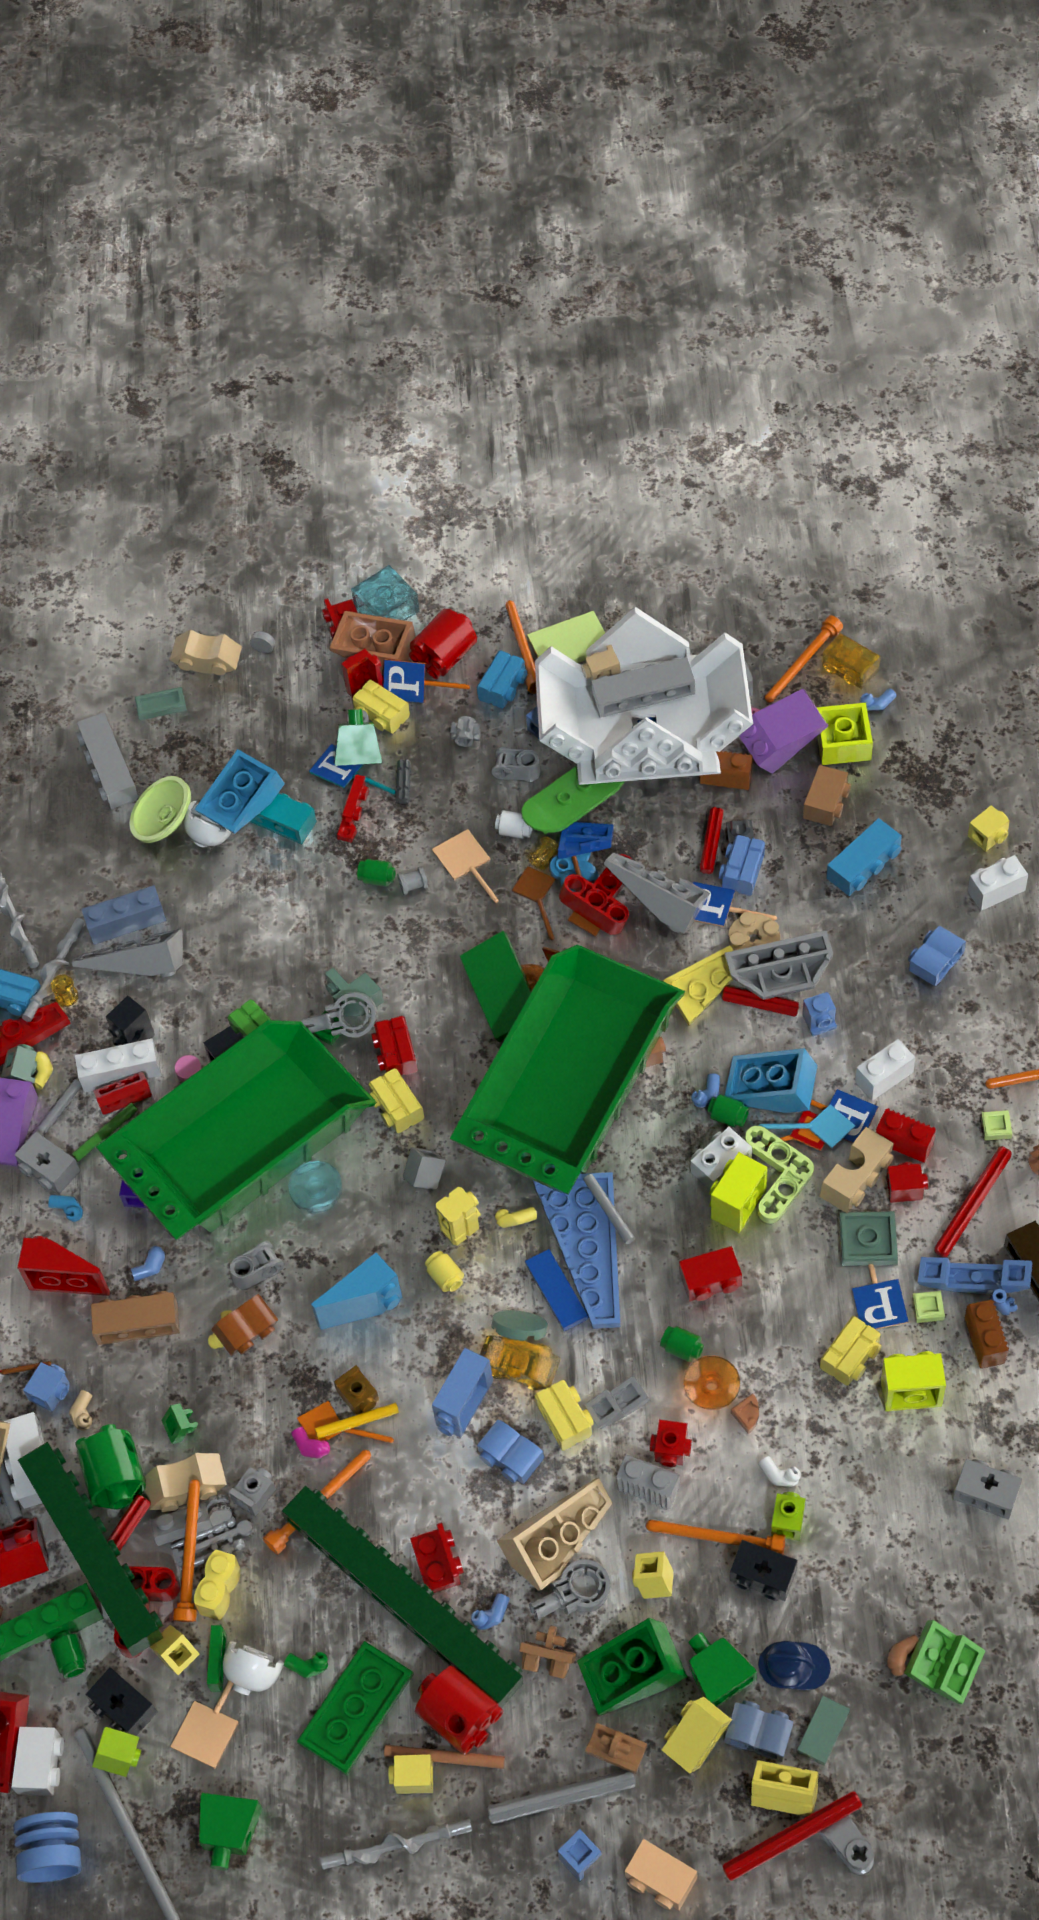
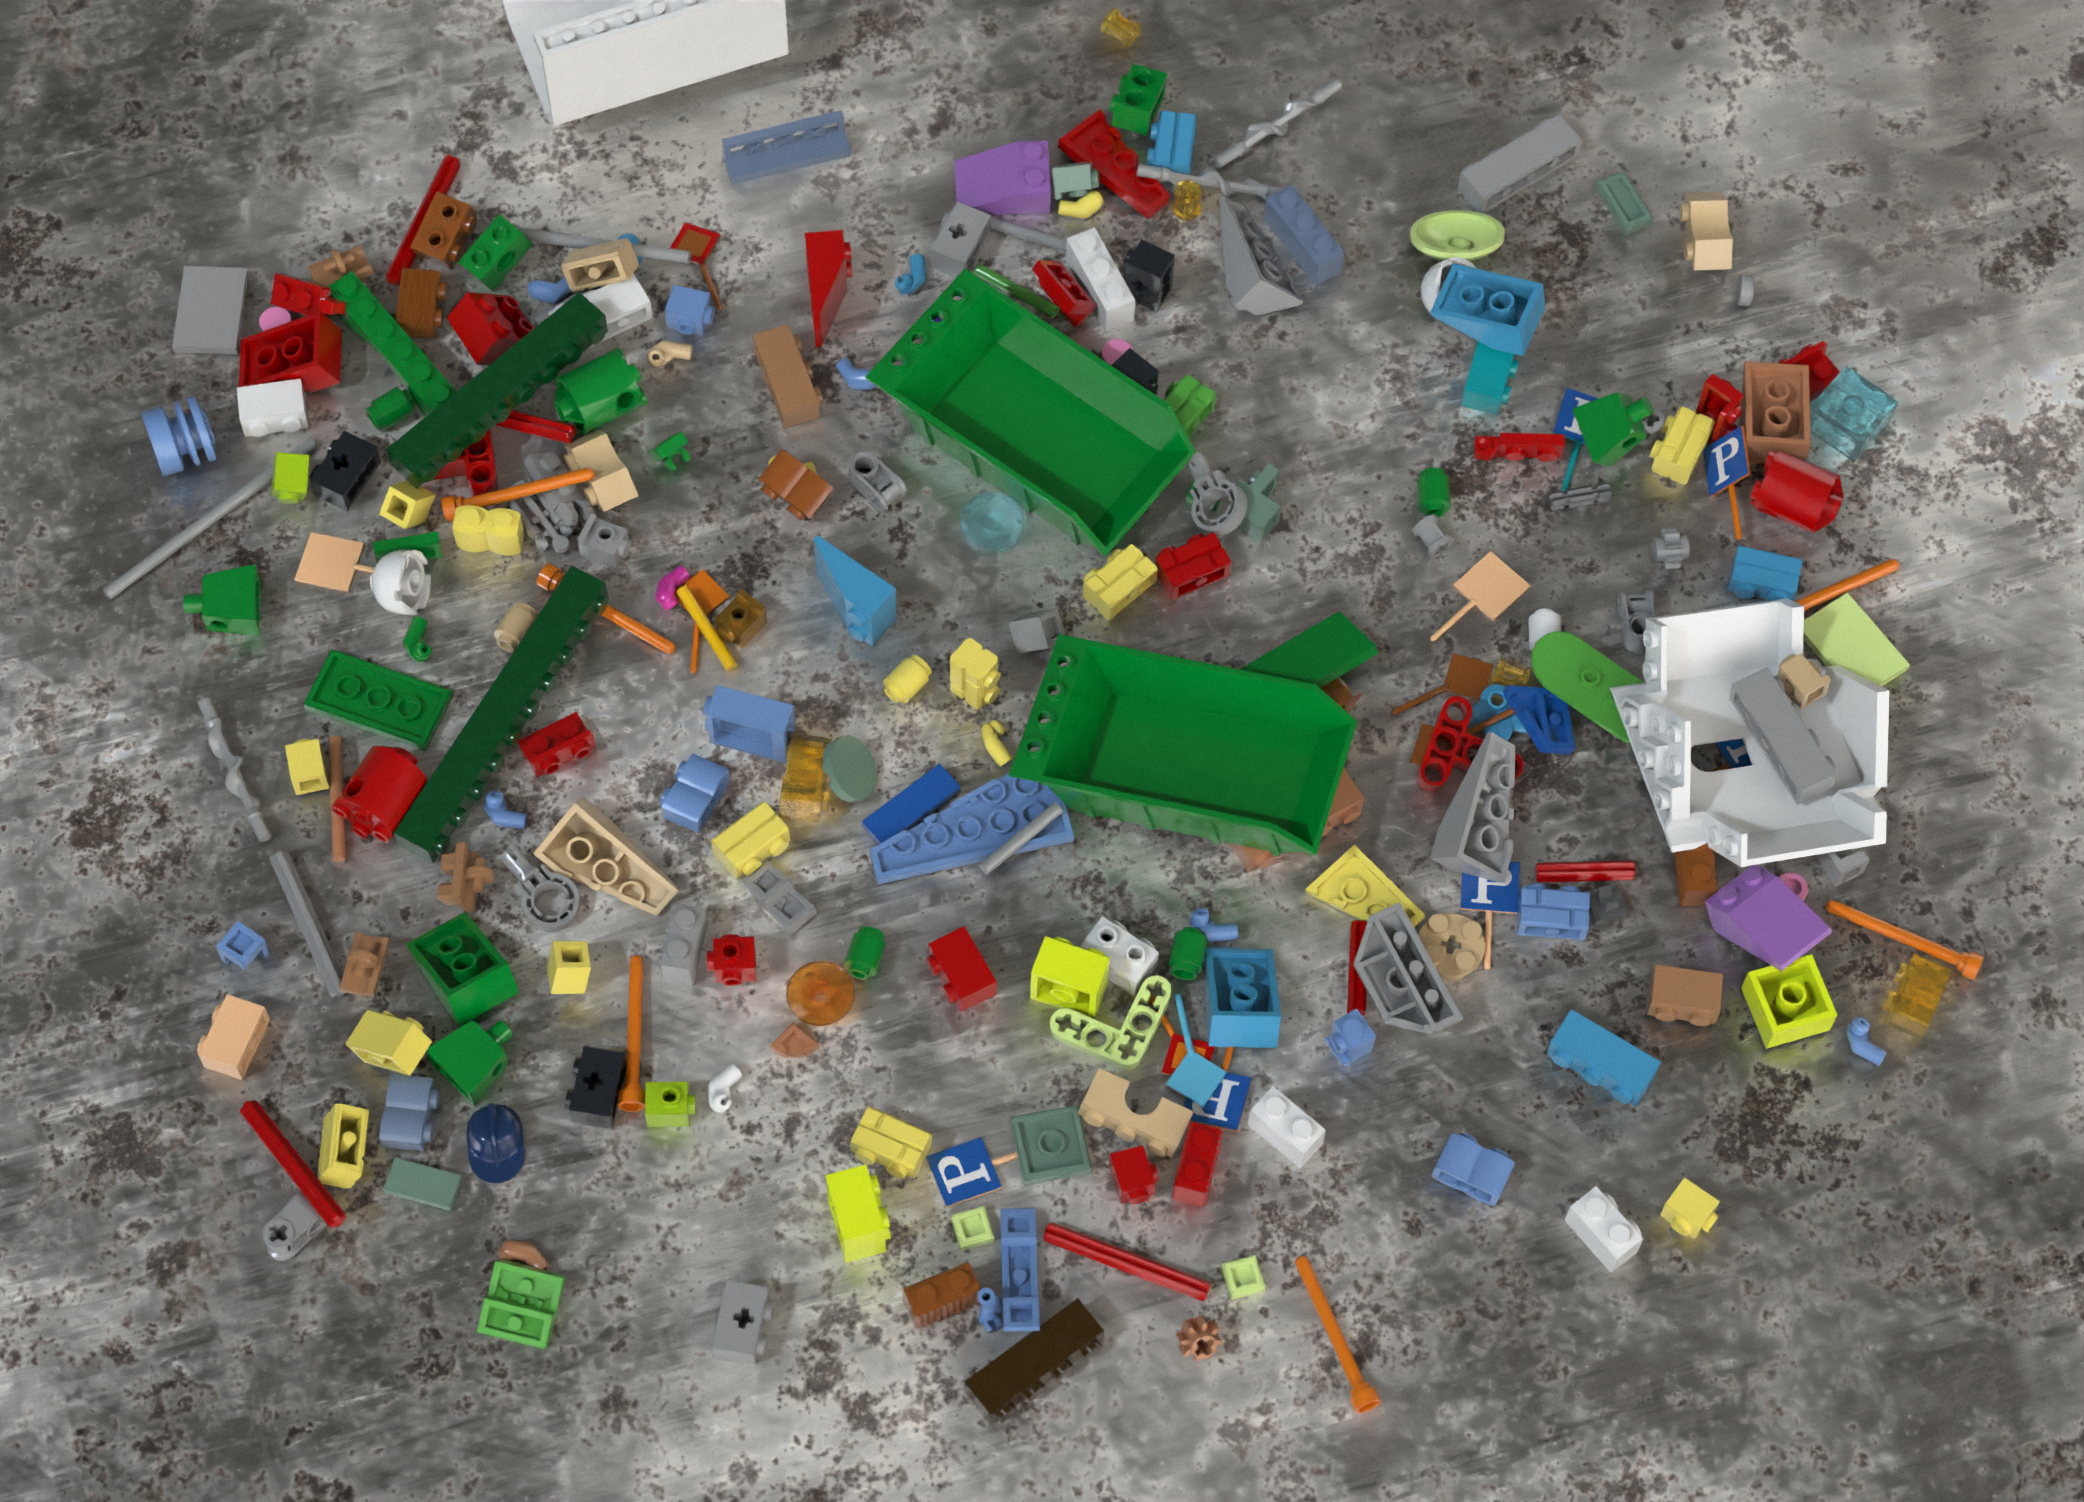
camera: 70 degrees right, 5 degrees up
none -> tan brick [494,602,539,652]

